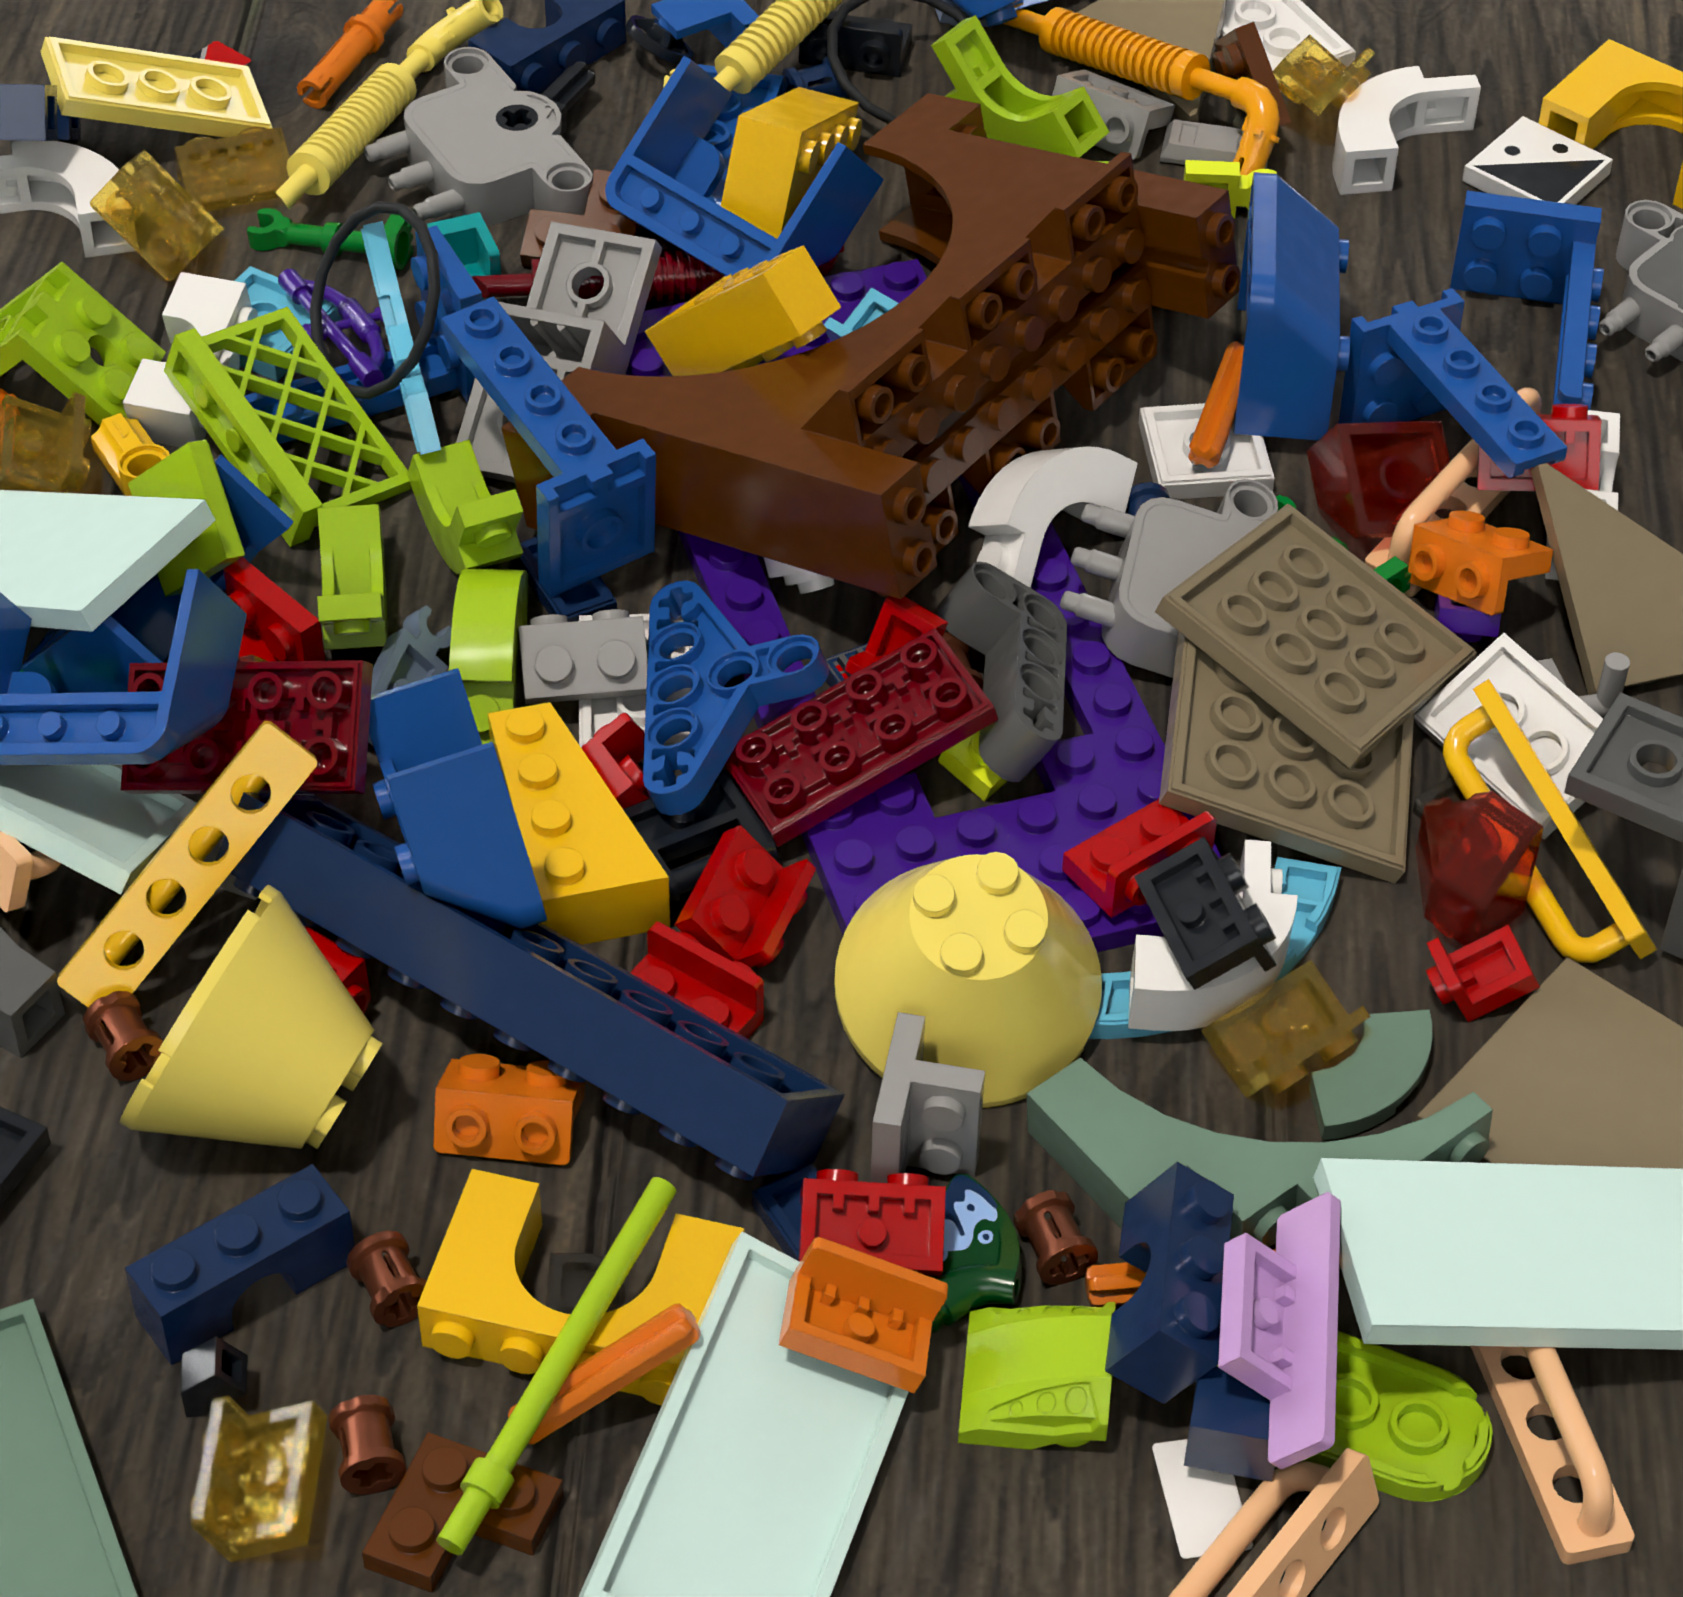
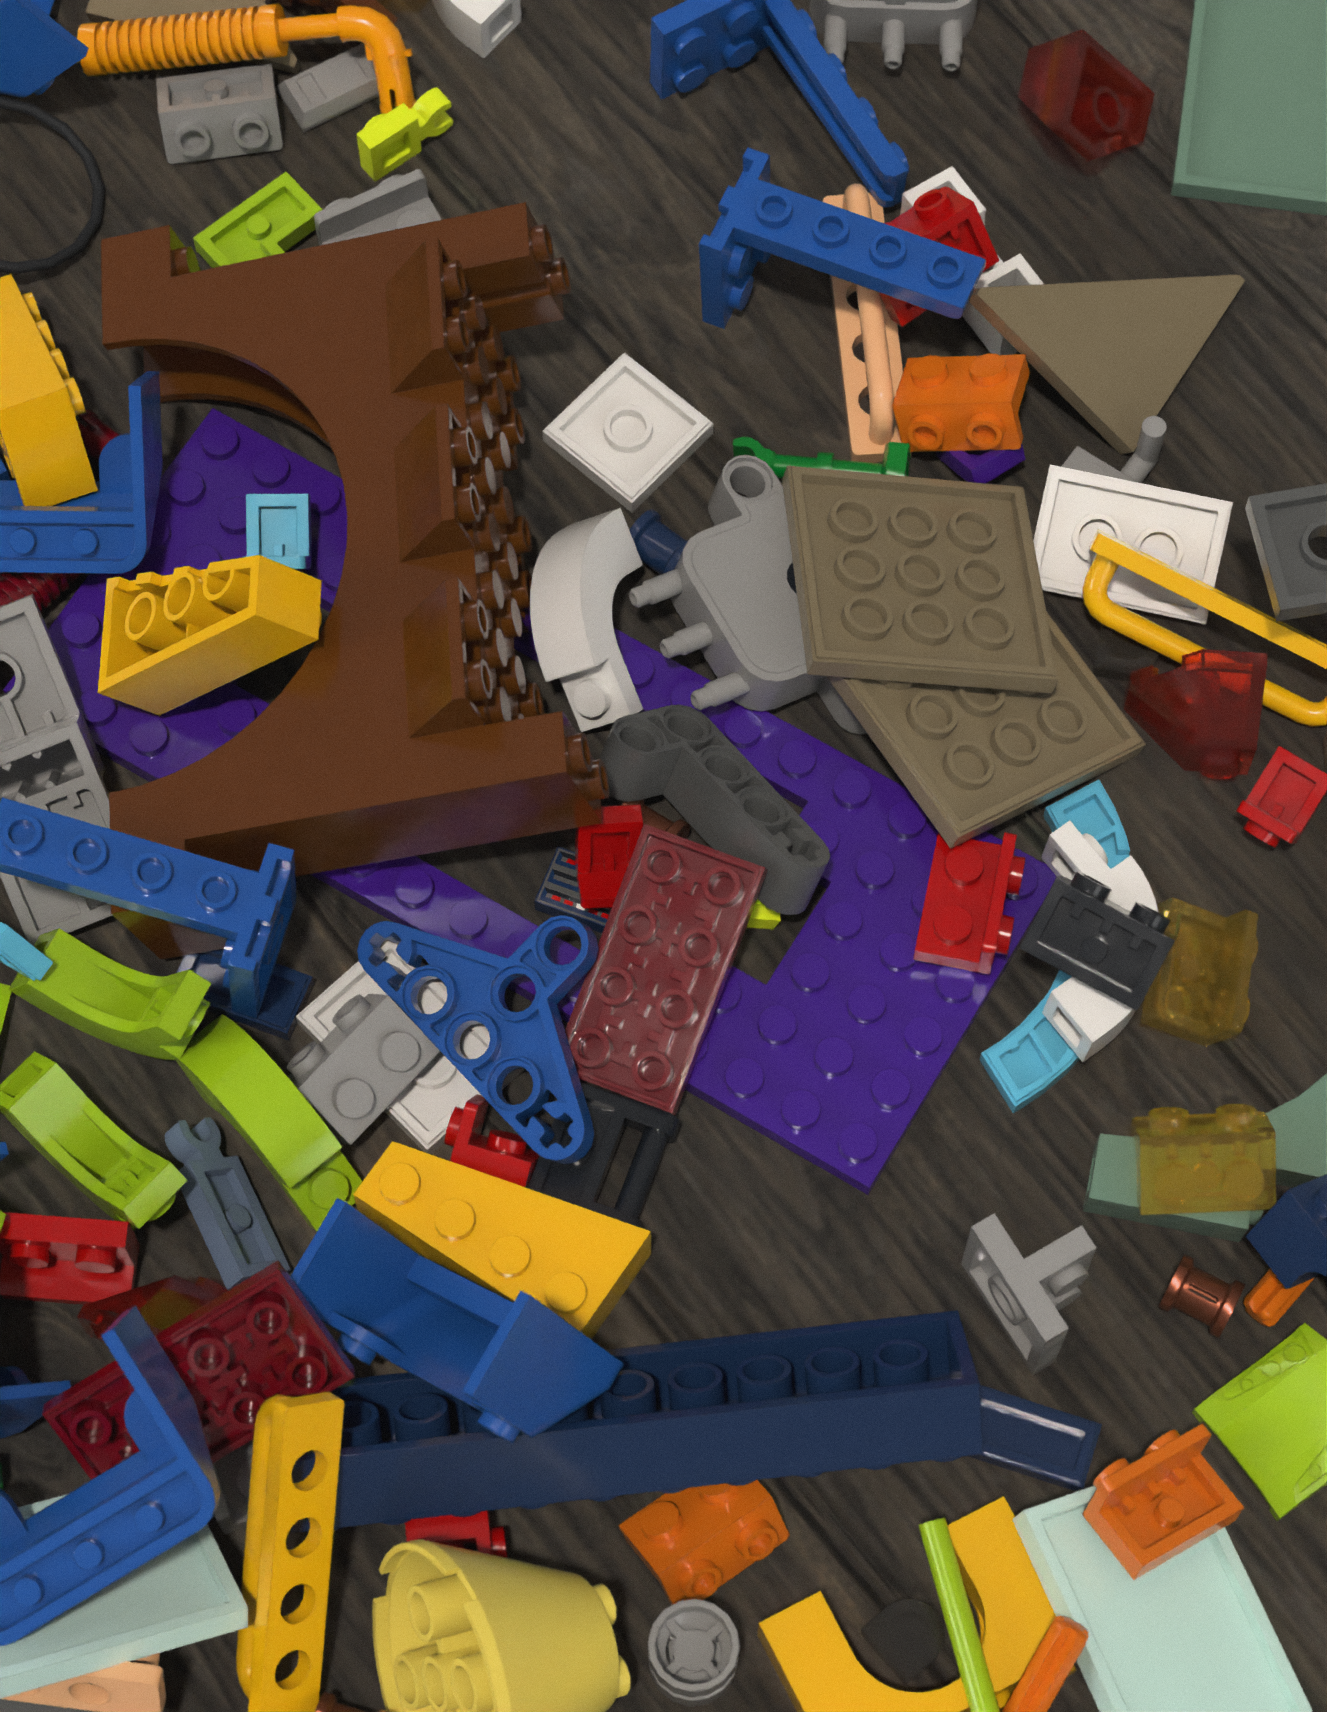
camera: 40 degrees left, 20 degrees up
red bracket [630,921,764,1039] -> none
red bracket [674,825,816,968] -> none
red bracket [798,1169,946,1276] -> none
light yellow cone [834,852,1102,1108] -> none
dark green arm [929,1174,1022,1334] -> none
lime arch [931,15,1110,158] -> none
orange axle [1188,341,1244,469] -> none
blue windscreen [1234,172,1350,441] -> none
clear red slope [1306,421,1450,539] -> none
sand green tile [1309,1009,1433,1141] -> none
none -> light grey wheel [648,1599,740,1707]
none -> clear yellow bracket [1132,1104,1276,1215]

